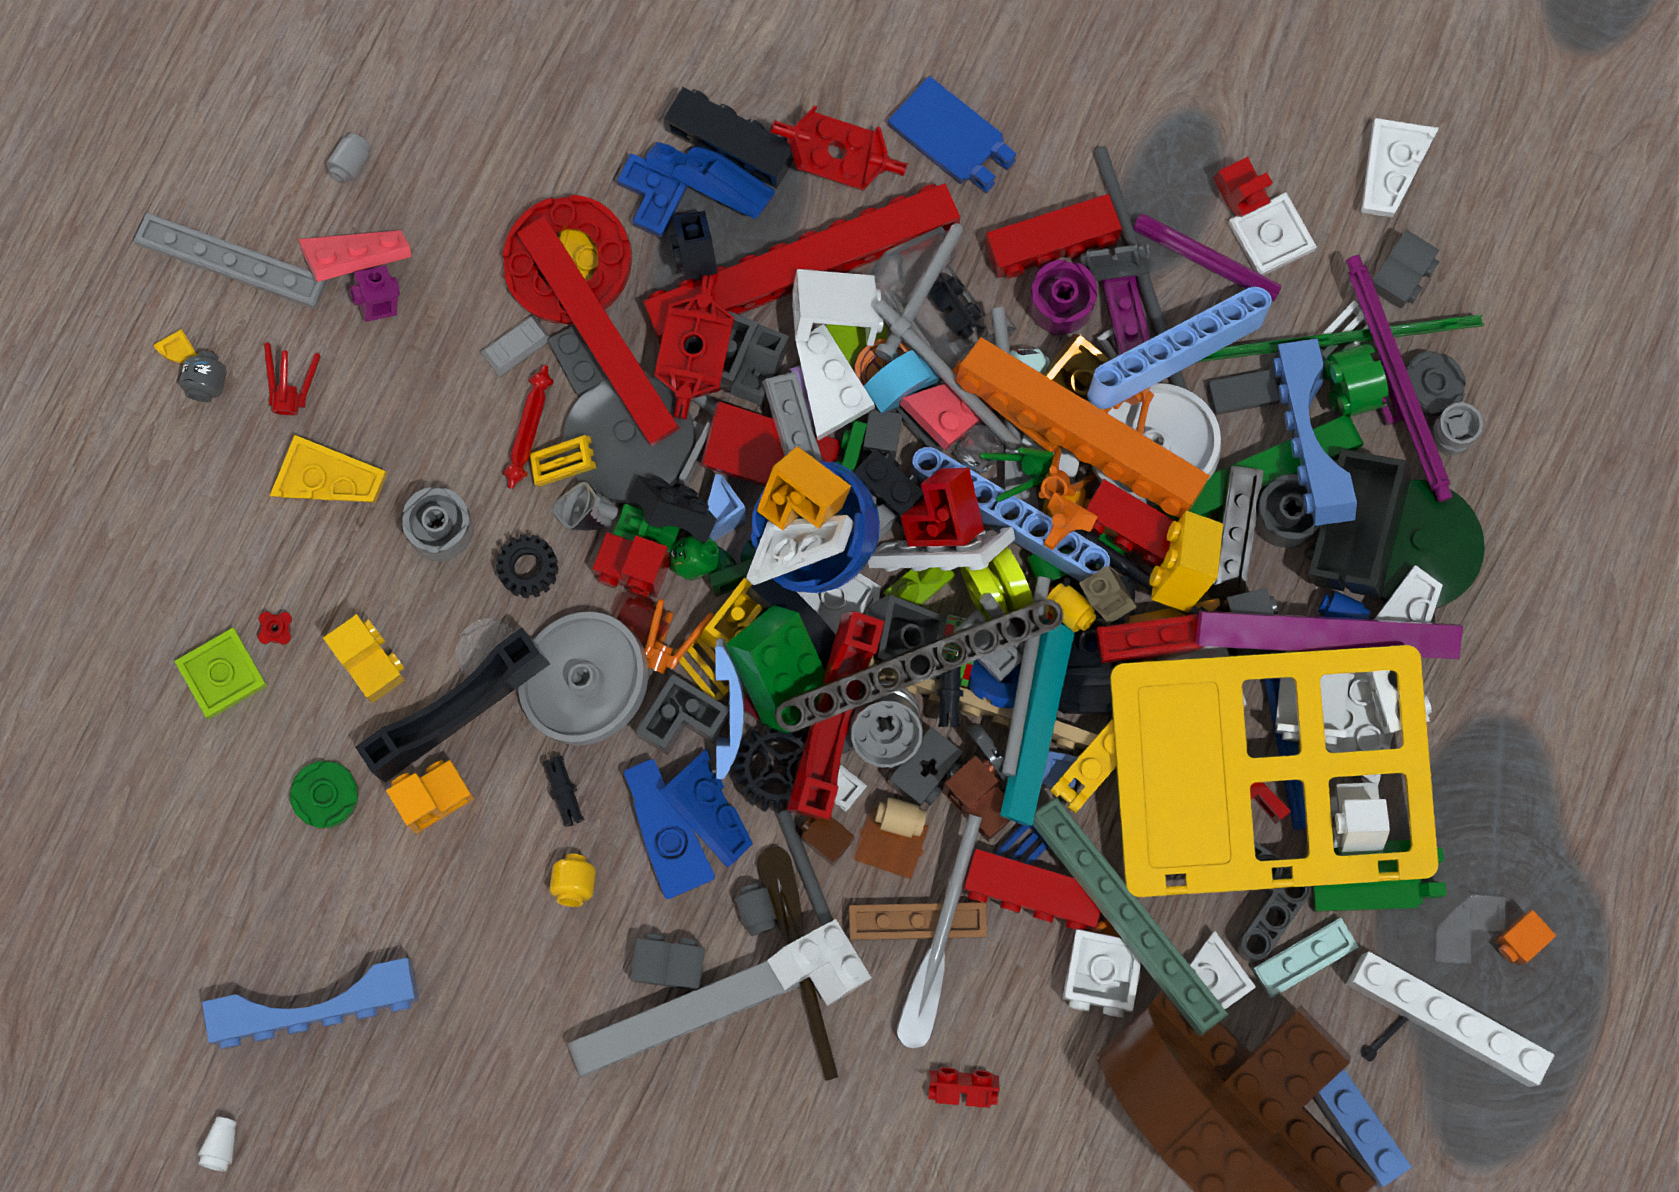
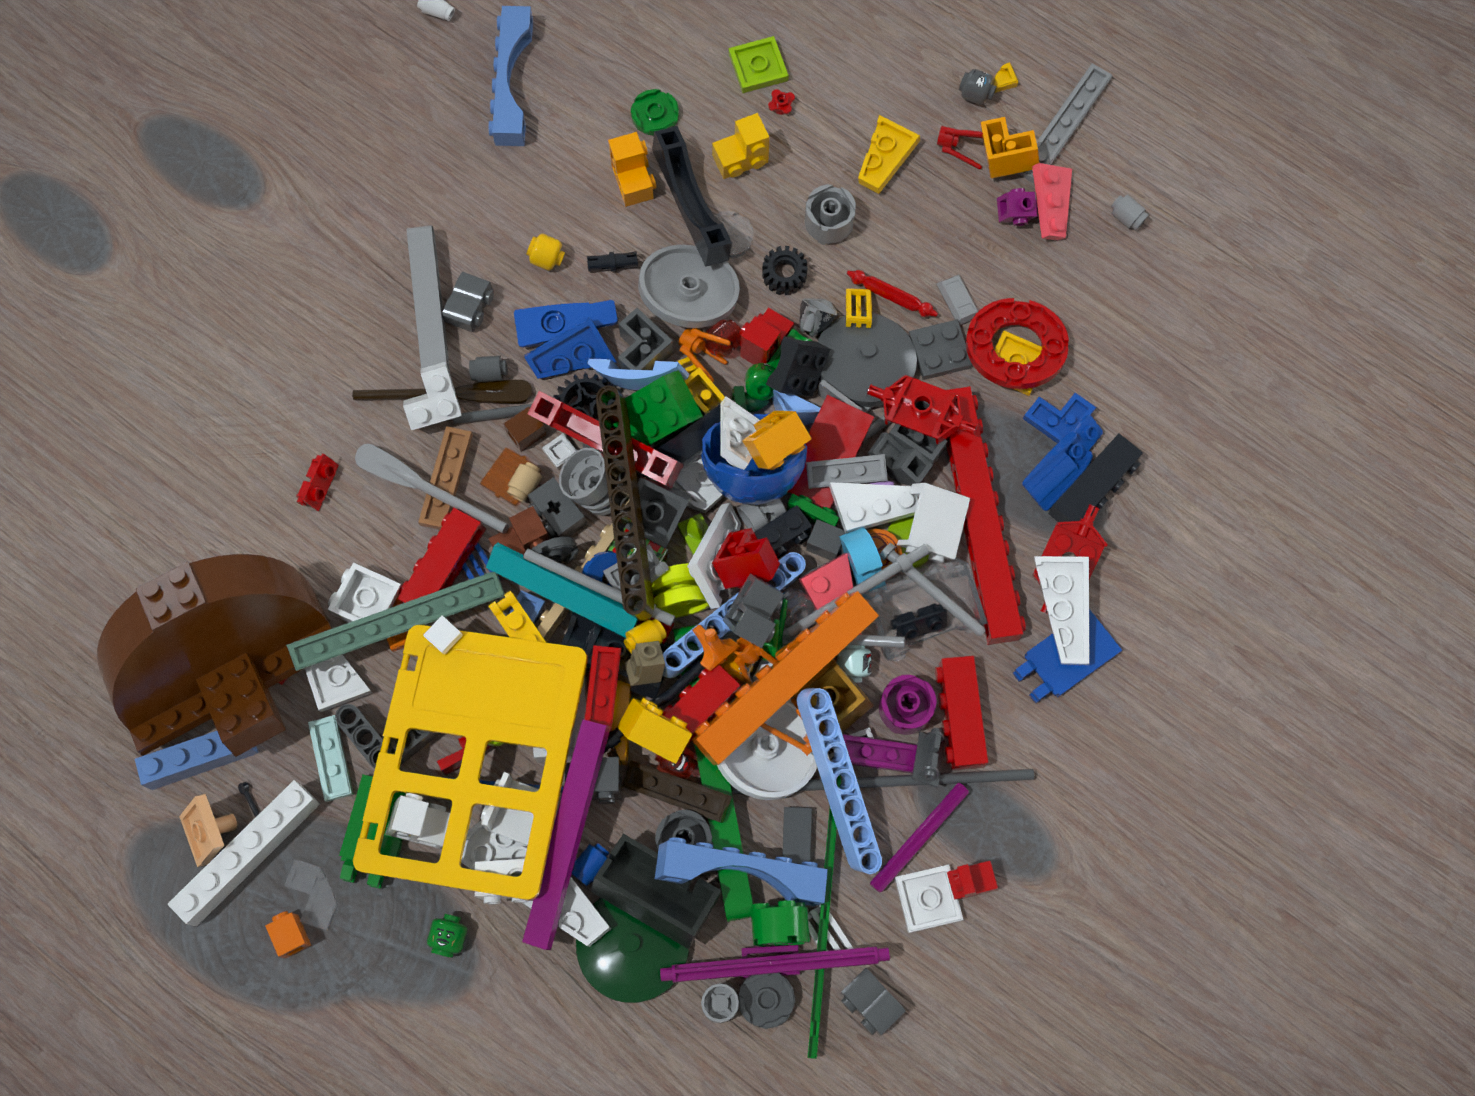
camera: 105 degrees right, 5 degrees down
red tile [517,215,680,447] -> none
black brick [670,211,718,280] -> none
black pin [936,659,963,727] -> none
white wing [1361,118,1439,218] -> none
none -> light nougat tile [179,794,237,867]
none -> white tile [423,616,463,655]
none -> green head [427,914,467,958]
none -> dark grey brick [723,573,784,648]
none -> light orange brick [981,117,1039,179]
none -> white wing [1034,556,1089,665]

